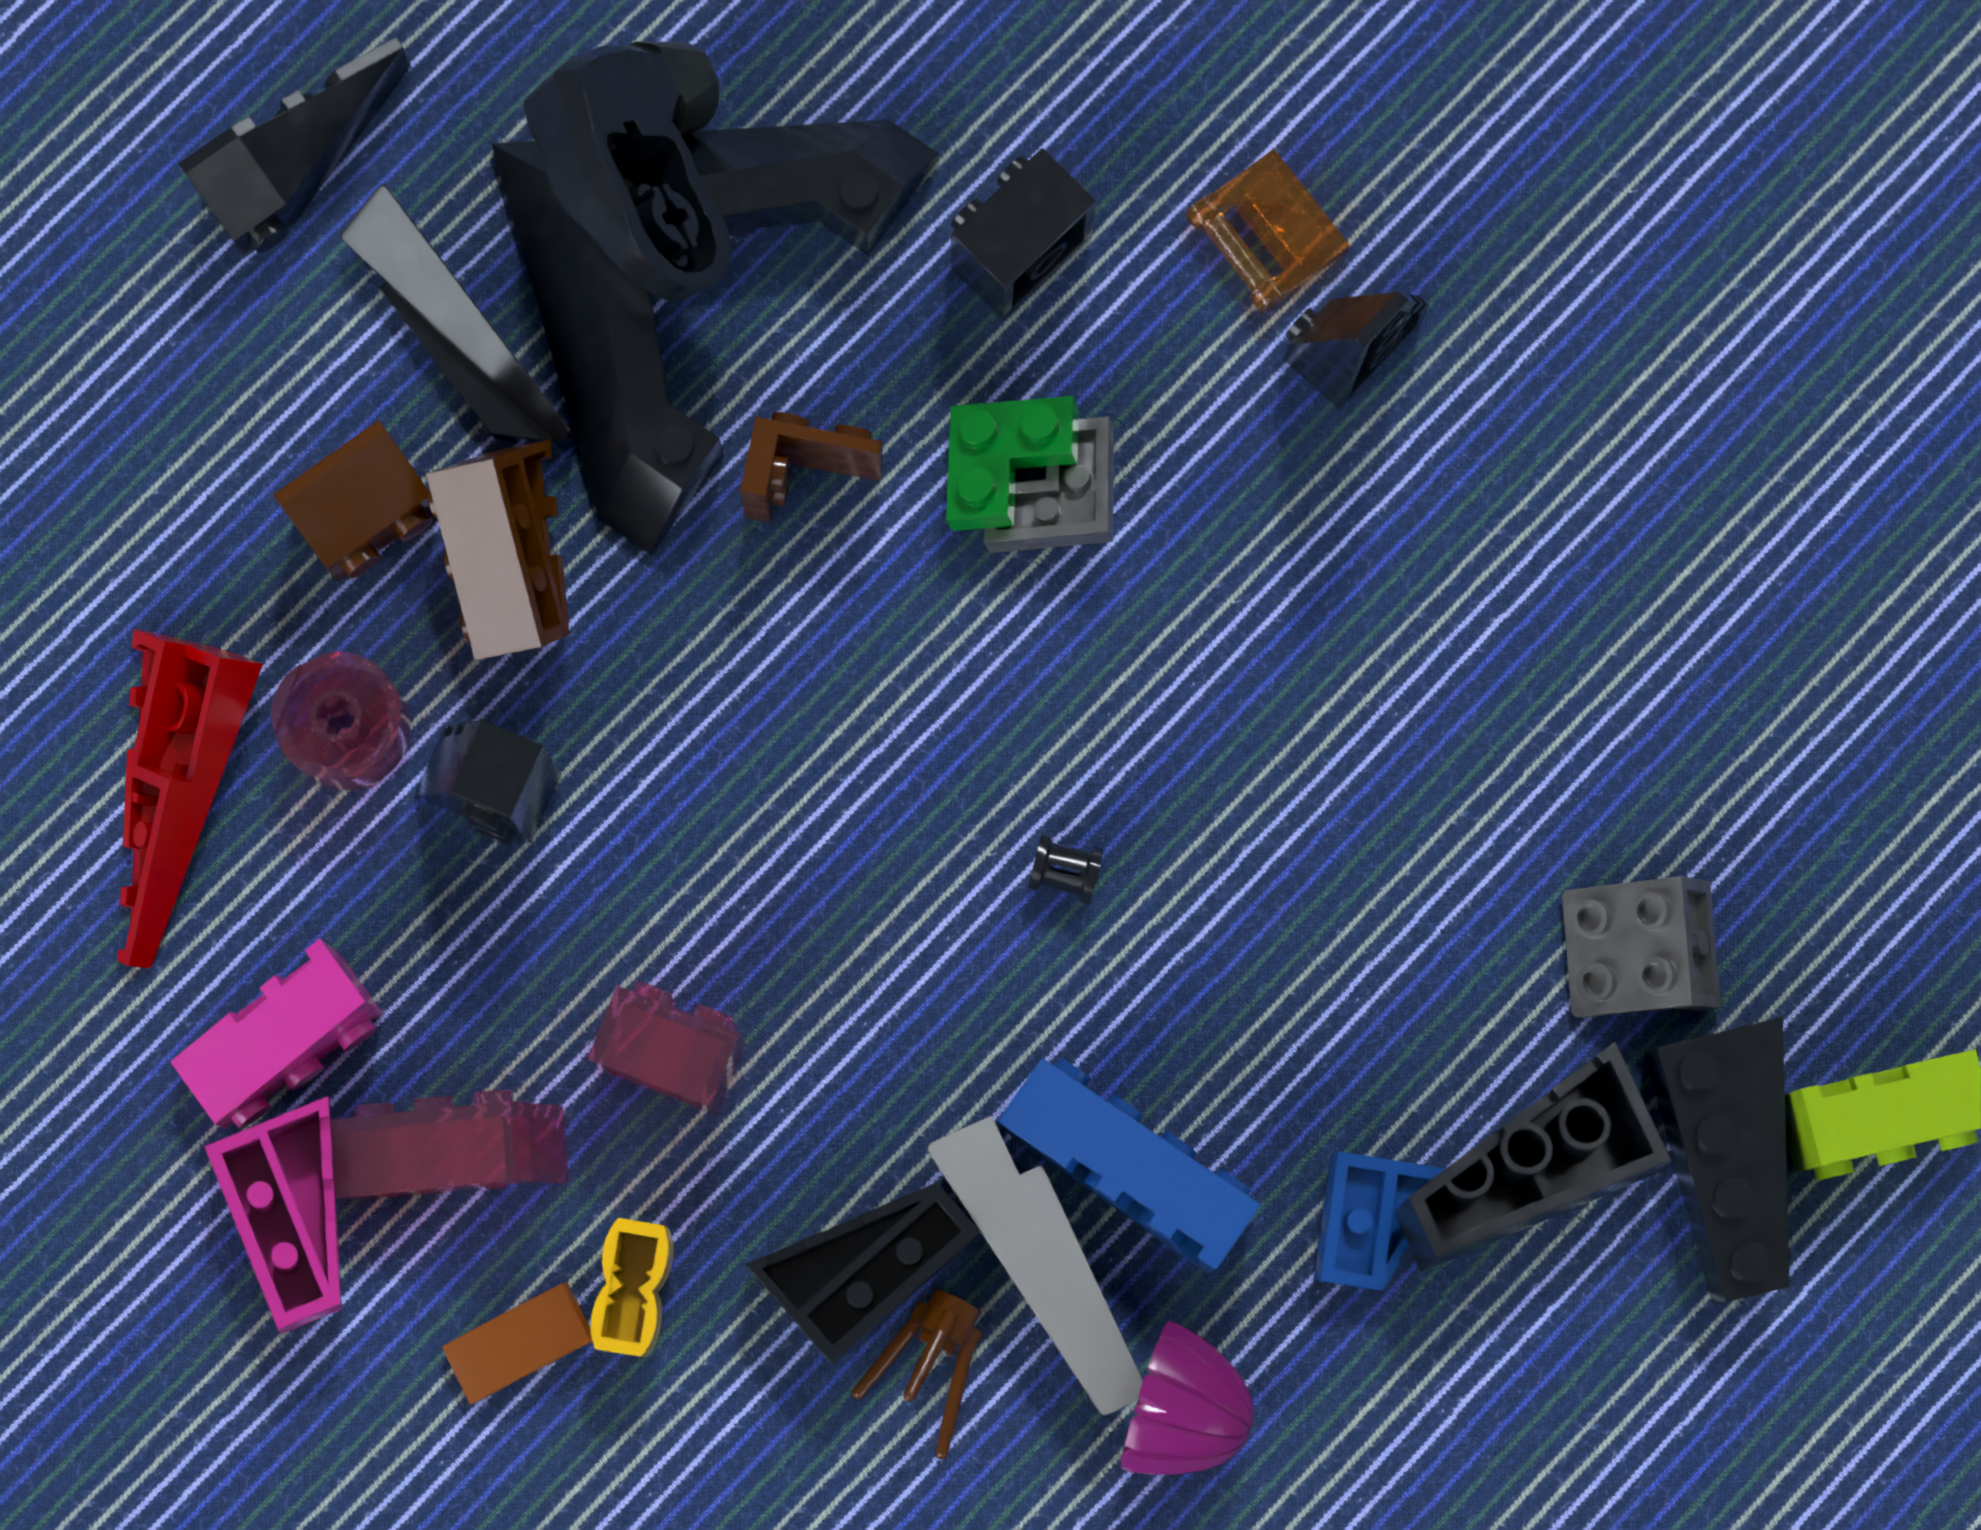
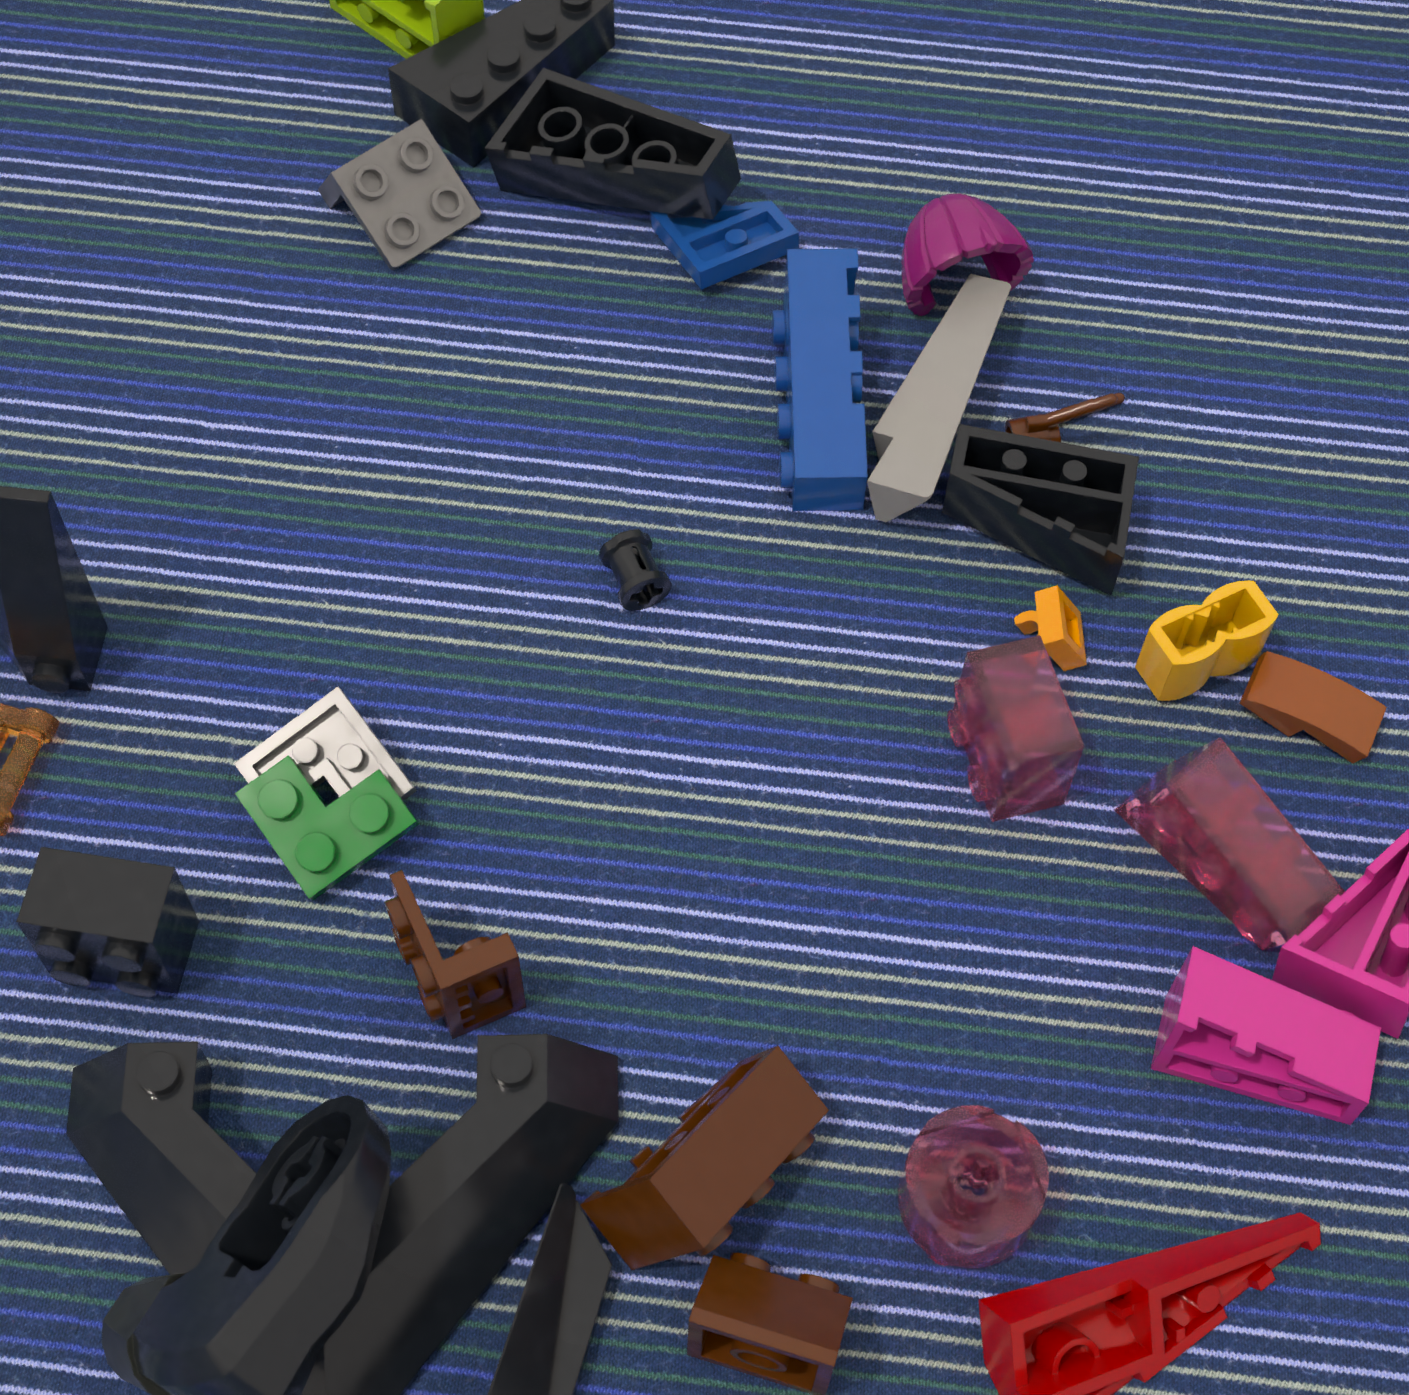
camera: 125 degrees left, 20 degrees down
black wedge [415,720,561,847] -> none
none -> light orange tile [1014,585,1087,671]

